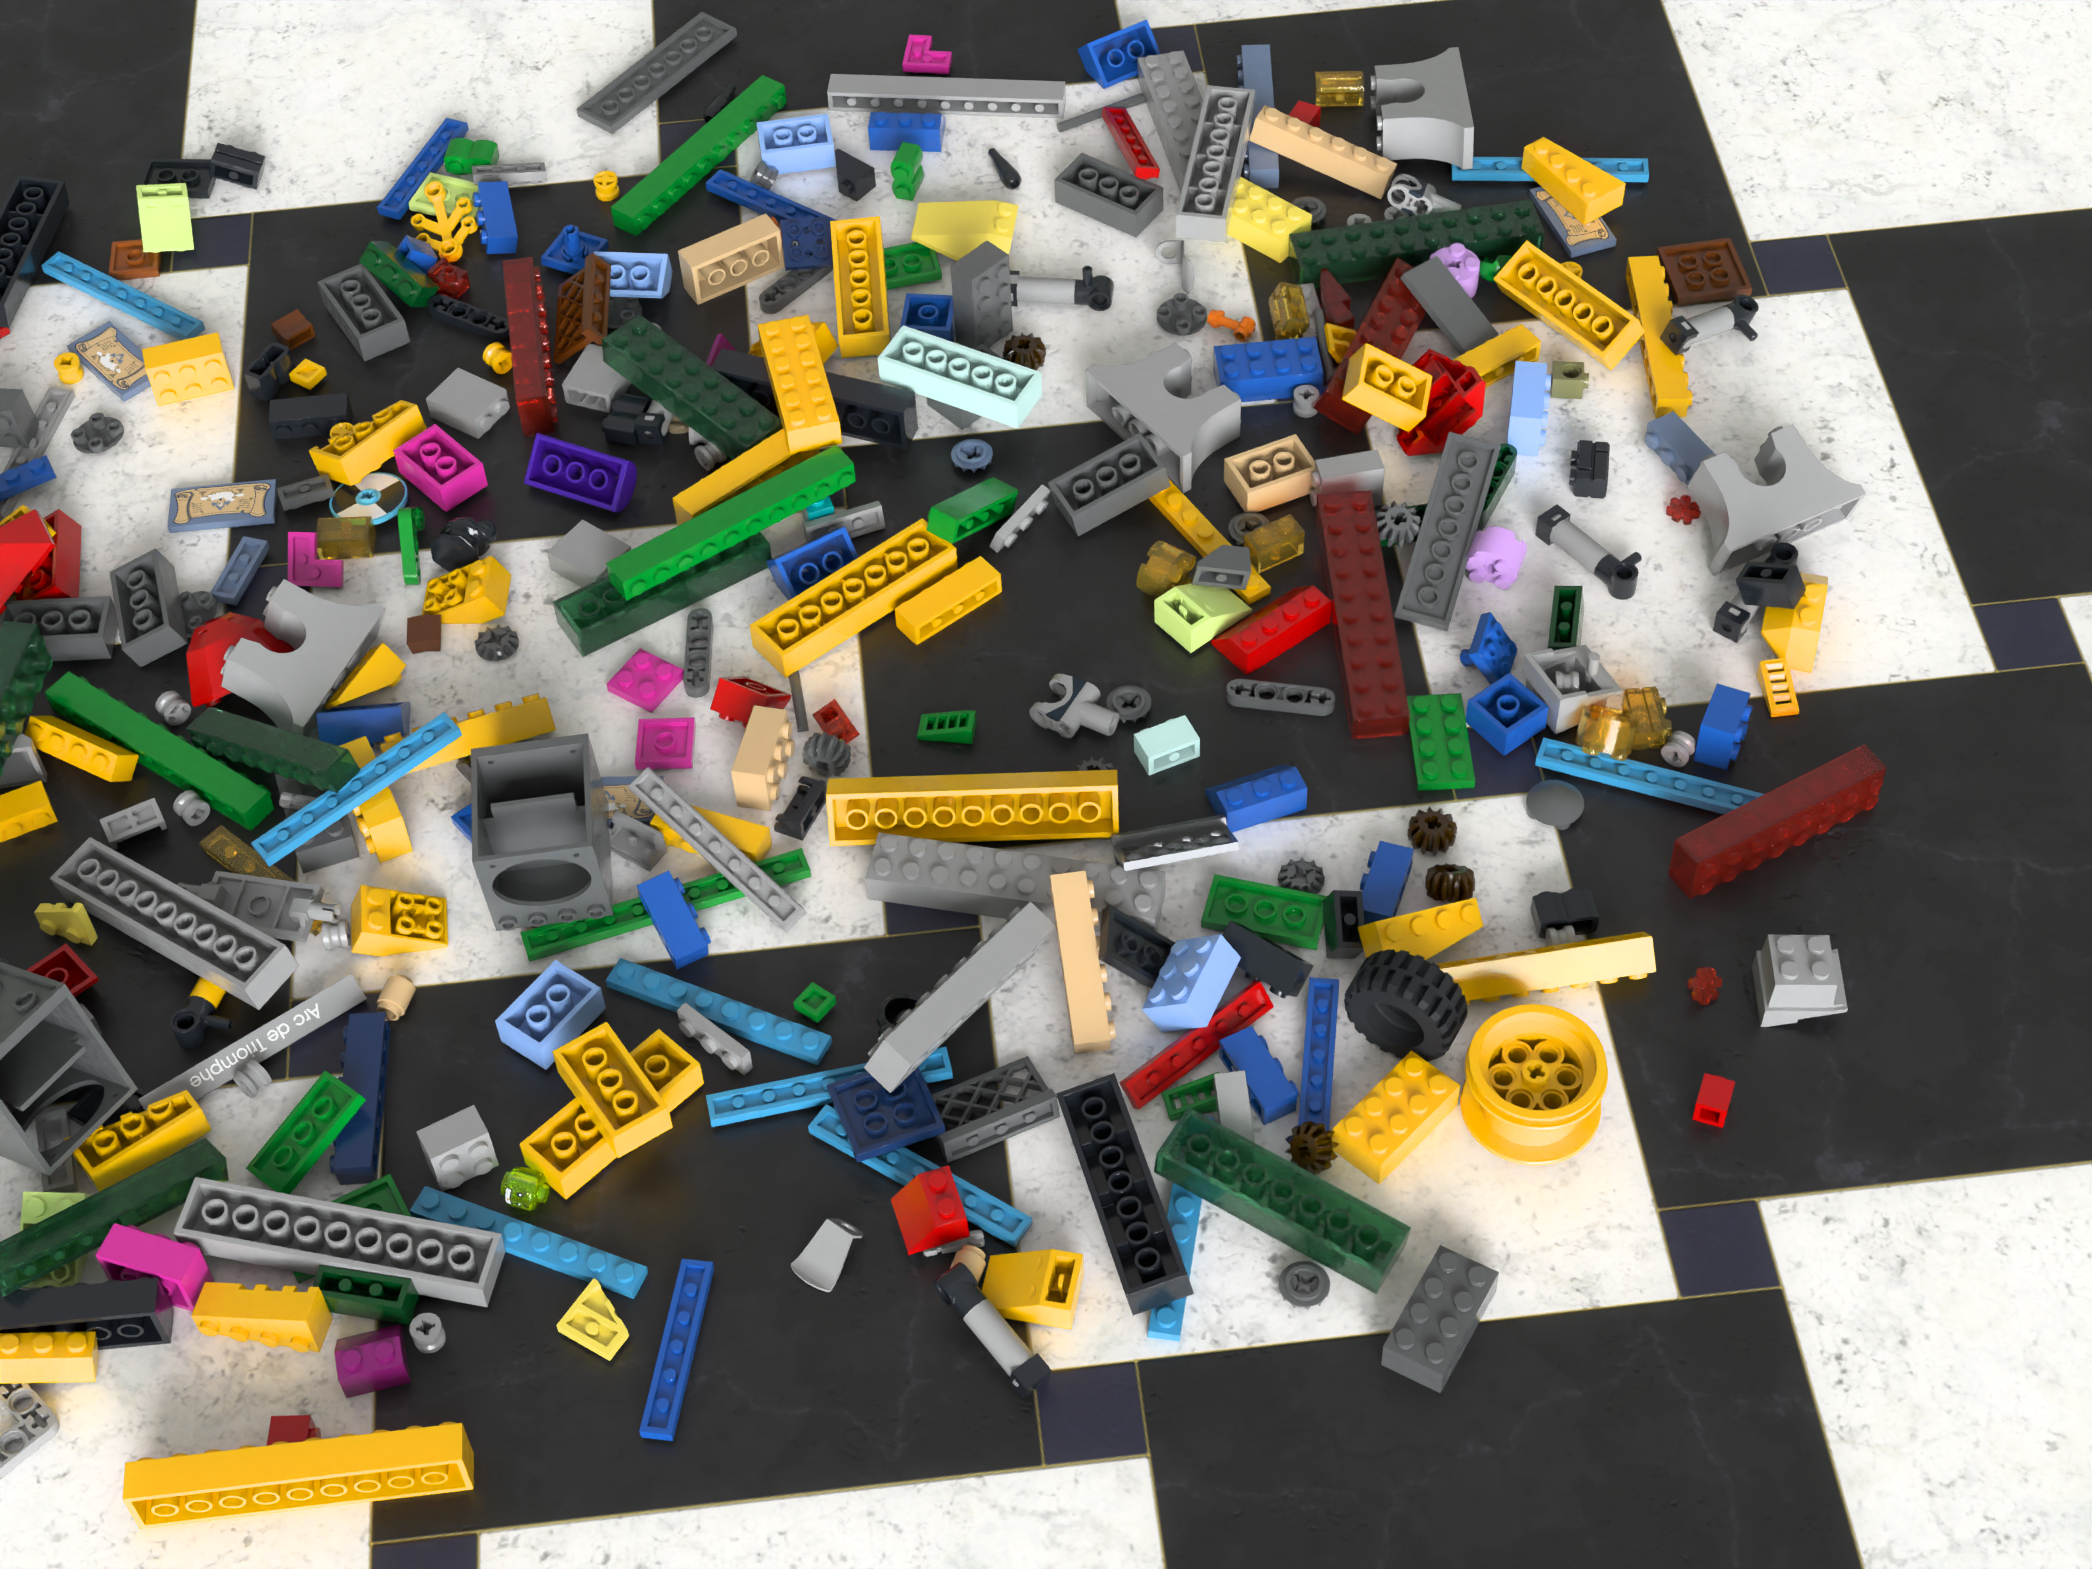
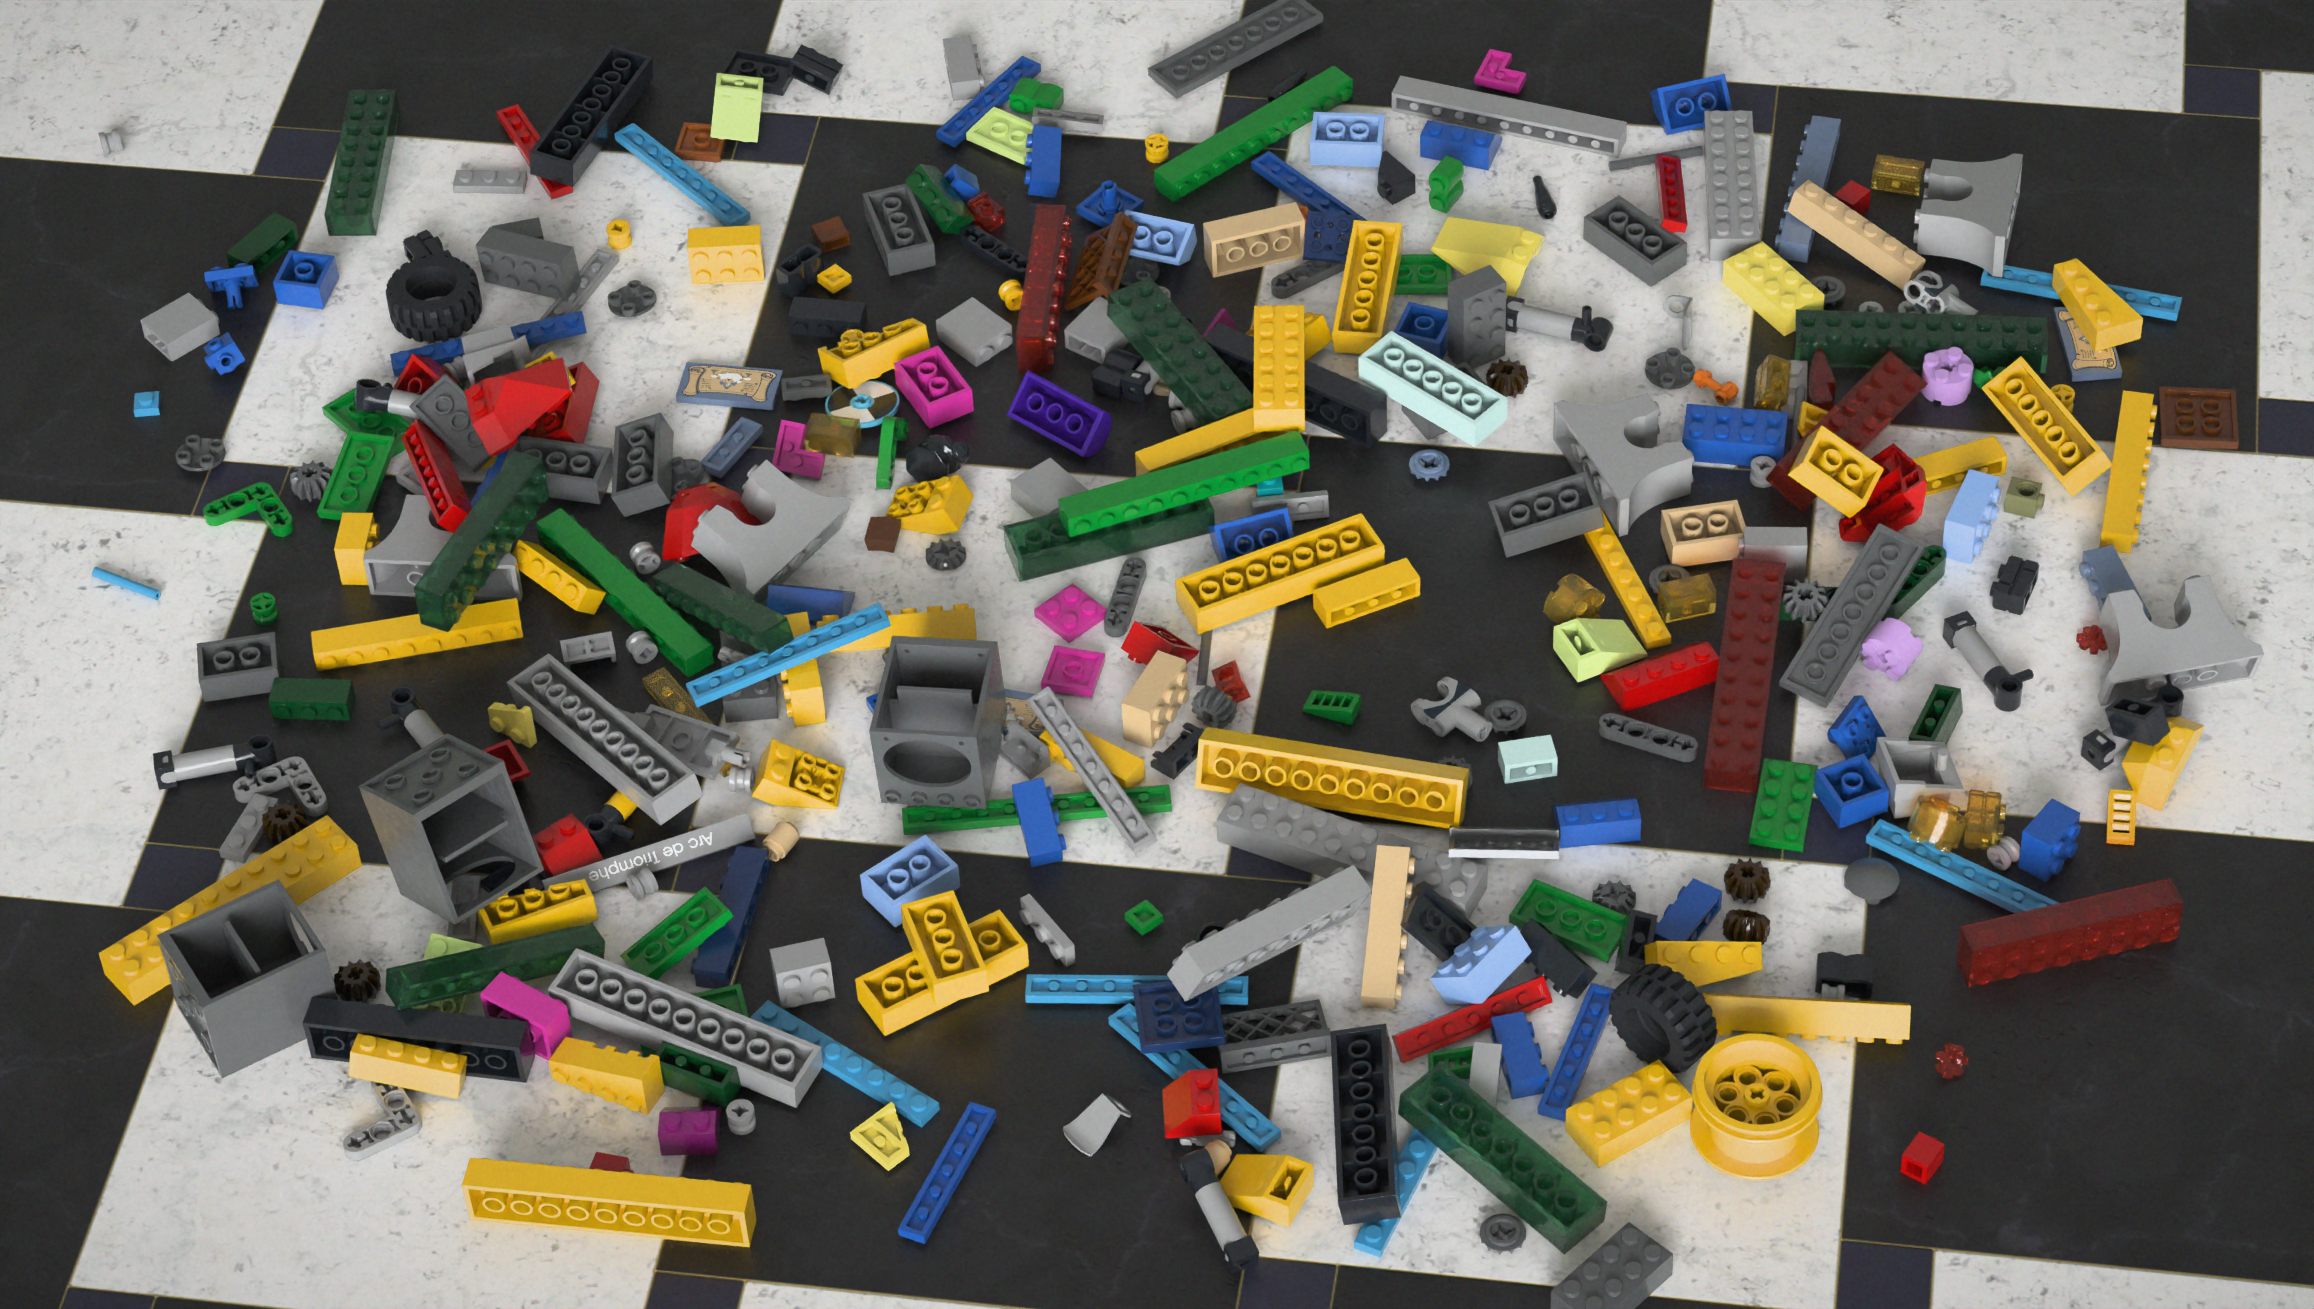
camera: 15 degrees right, 5 degrees down
tile [67,321,151,402] -> none
yellow slope [324,643,407,710] -> none
yellow plant [411,181,478,263] -> none
clear neon green head [501,1166,550,1211] -> none
dark azure plate [606,958,832,1066] -> none
dark grey wheel [750,161,779,190] -> none
green brick [927,477,1018,544] -> none
light grey plate [989,484,1050,553] -> none
light grey brick [1176,85,1255,242] -> none
dark grey slope [1191,545,1251,590] -> none
dark brown gear [1285,1121,1339,1175] -> none
dark grey tile [1400,256,1499,355] -> none
light grey wheel [1553,671,1579,695] -> none
piece [1660,294,1759,355] -> none
light grey piece [1752,934,1848,1027] -> none
none -> red slope [532,813,604,877]
none -> light grey brick [943,35,984,101]

